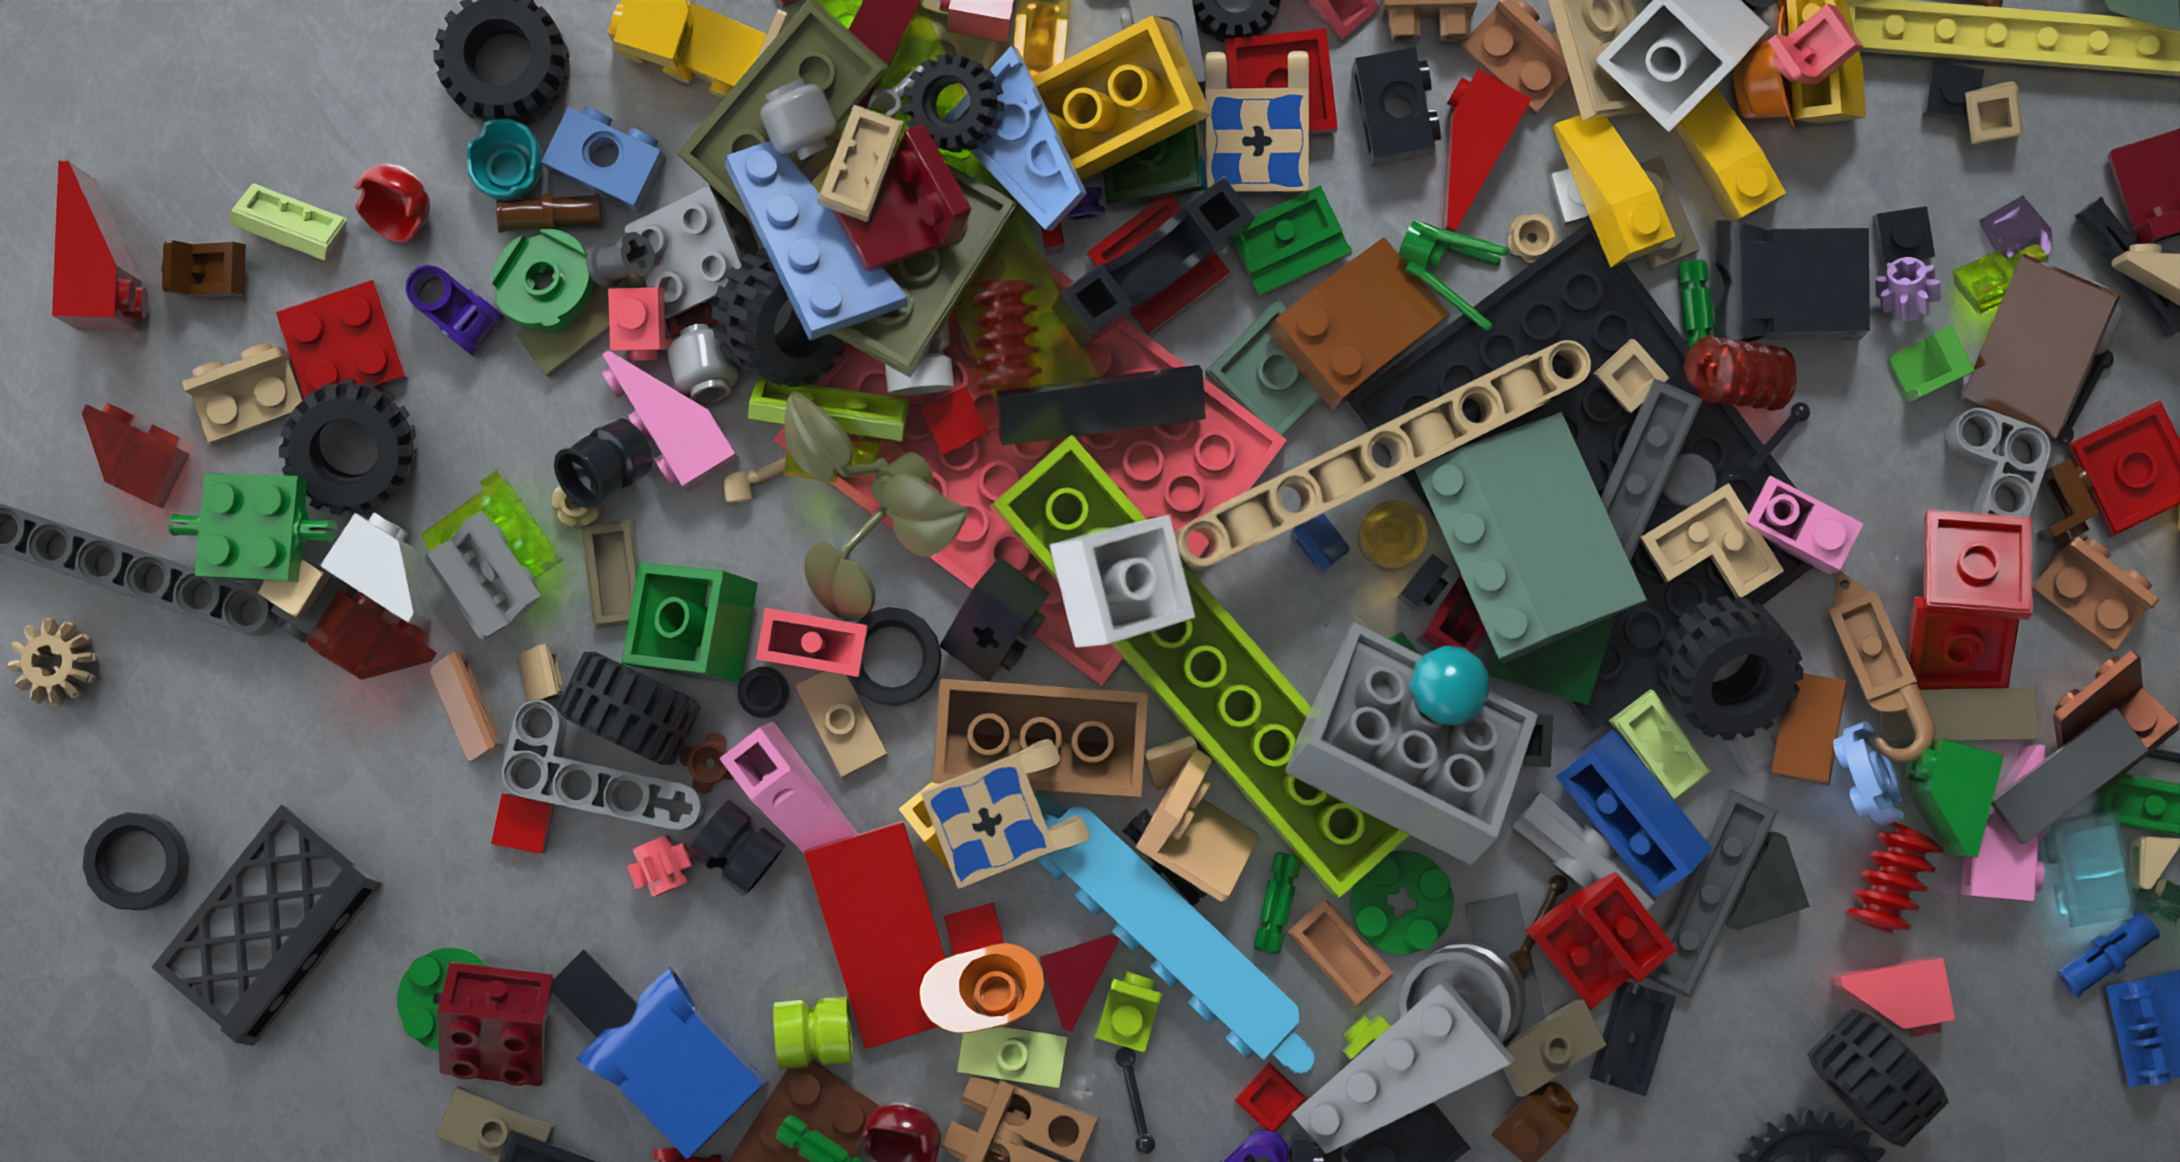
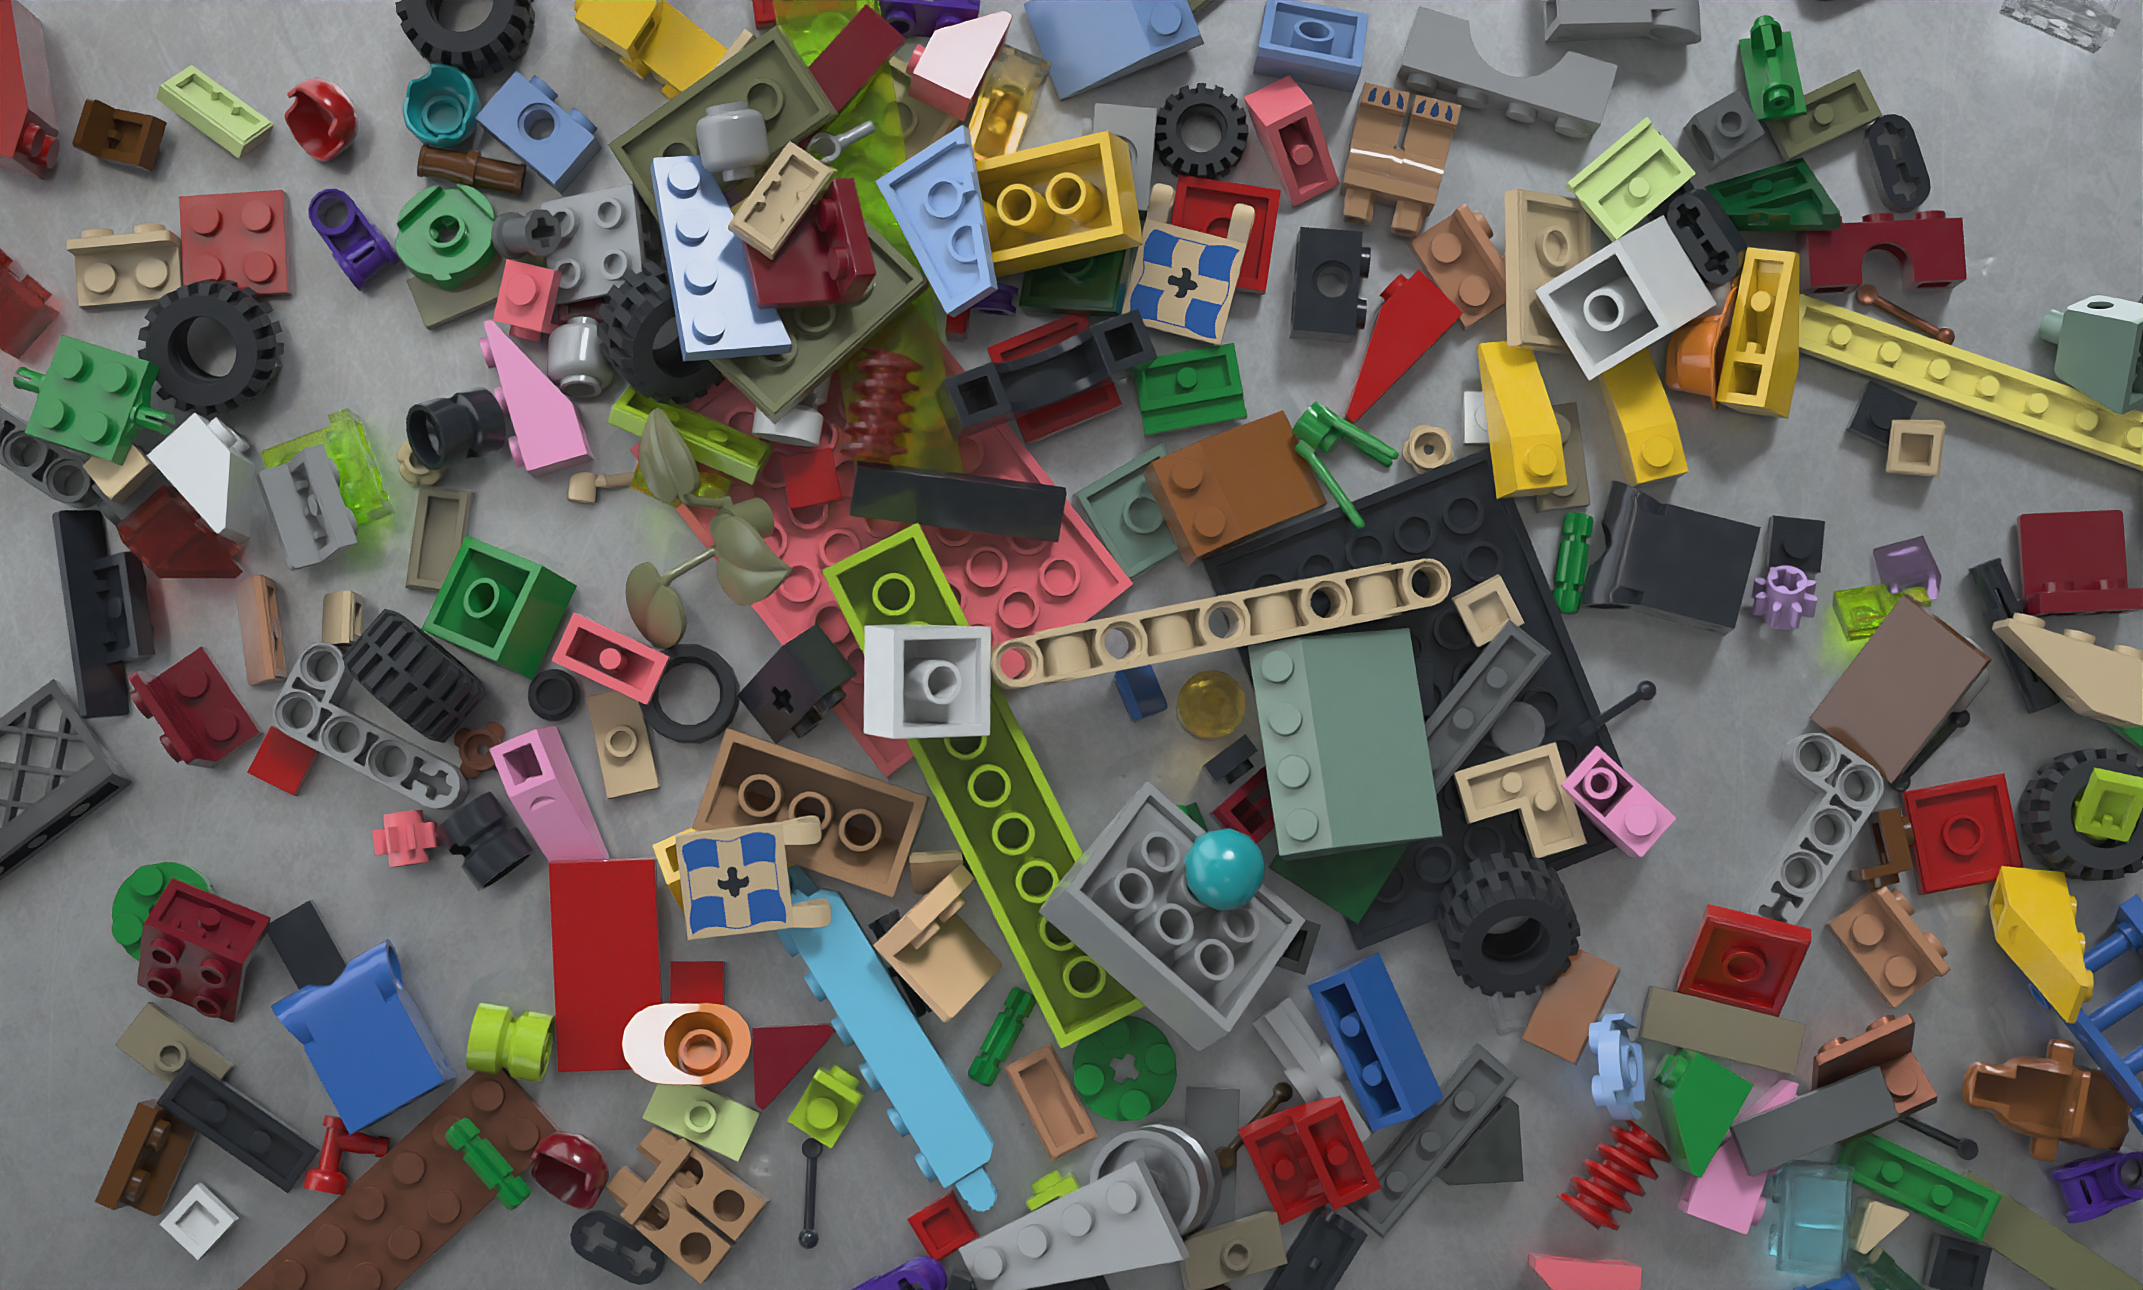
camera: 10 degrees right, 0 degrees up
black tyre [902,54,1005,153] -> none
yellowish green plate [1608,689,1712,801] -> none
clear red piece [1683,336,1797,412] -> none
coral bracket [1768,4,1864,86] -> none
medium nougat plate [1828,571,1936,763] -> none
bright green panel [1888,325,1975,403] -> none
tile [1924,510,2033,620] -> none
none -> black bracket [52,510,156,719]
none -> dark red bracket [128,646,264,769]

